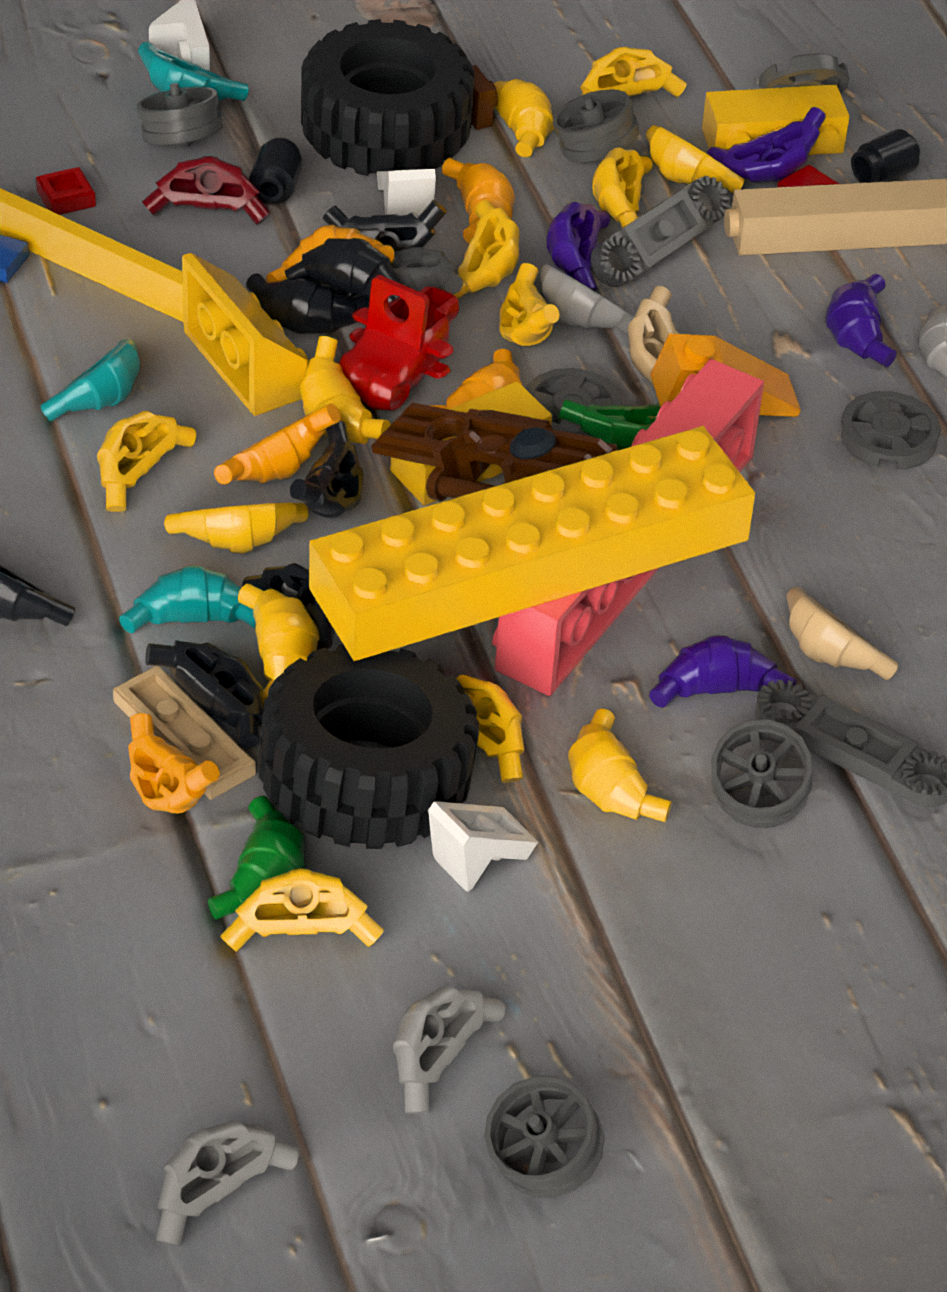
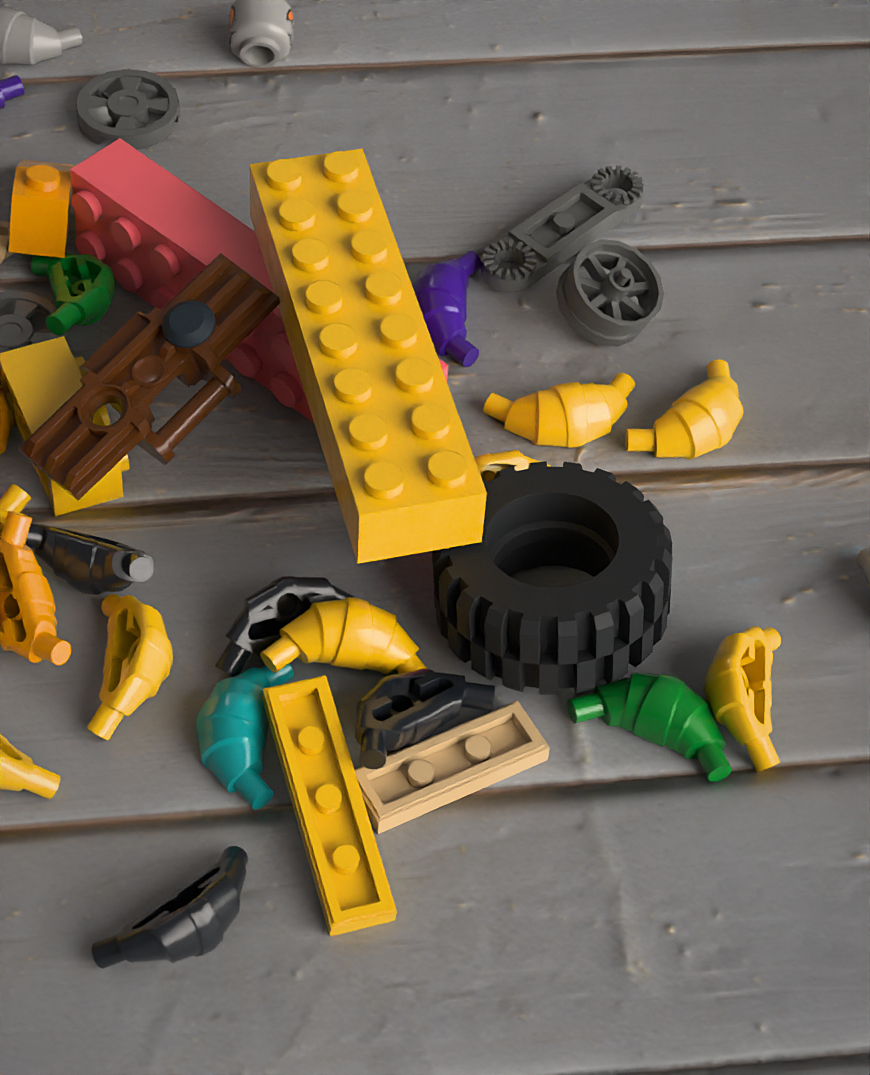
camera: 80 degrees left, 5 degrees up
light orange piece [128,713,220,814] -> none
white slope [428,801,538,892] -> none
tan piece [786,587,899,680] -> none
none -> yellow tile [262,675,397,936]
none -> yellow piece [625,359,743,460]

